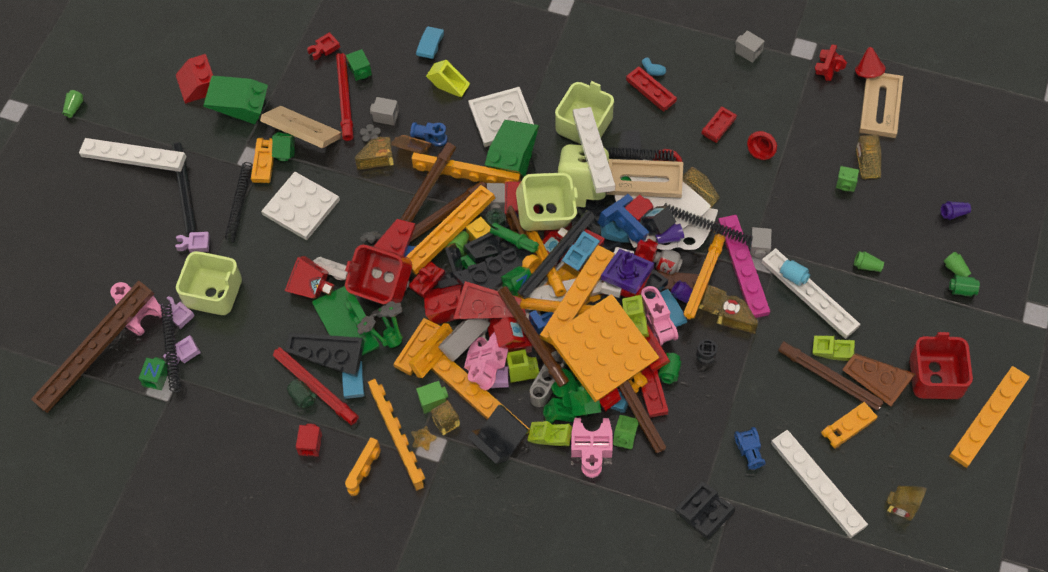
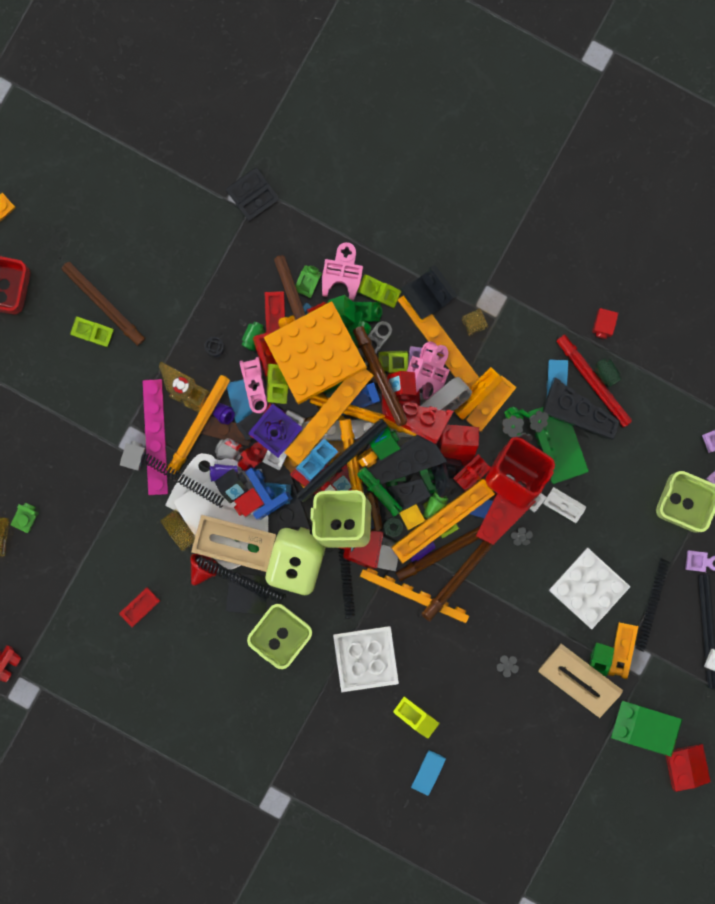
camera: 175 degrees left, 25 degrees up
red torso [285,256,335,298] -> none
red plate [307,32,340,60] -> none
red axle [336,53,353,141] -> none
light orange plate [345,437,381,496] -> none
green brick [346,49,372,81] -> none
clear yellow slope [355,137,394,170] -> none
light orange plate [368,379,425,491] -> none
light grey brick [370,97,399,125] -> none
clear orange piece [391,135,431,154] -> none
blue connector [410,122,447,146] -> none
clear yellow plate [411,426,437,451] -> none
bright green brick [416,381,449,414] -> none
green slope [485,119,539,178] -> none
white plate [573,107,615,193] -> none
red plate [626,66,677,112] -> none
dark azure arm [642,57,666,76] -> none
blue connector [734,427,766,470] -> none
light grey brick [735,31,765,63] -> none
red hat [747,131,777,160] -> none
white plate [761,248,860,339] -> none
white plate [771,430,868,539] -> none
medium azure brick [780,260,810,286] -> none
light orange plate [821,402,878,449] -> none
dark orange wing [843,353,916,406] -> none
bright green cone [854,251,884,272] -> none
clear yellow slope [887,486,927,521] -> none

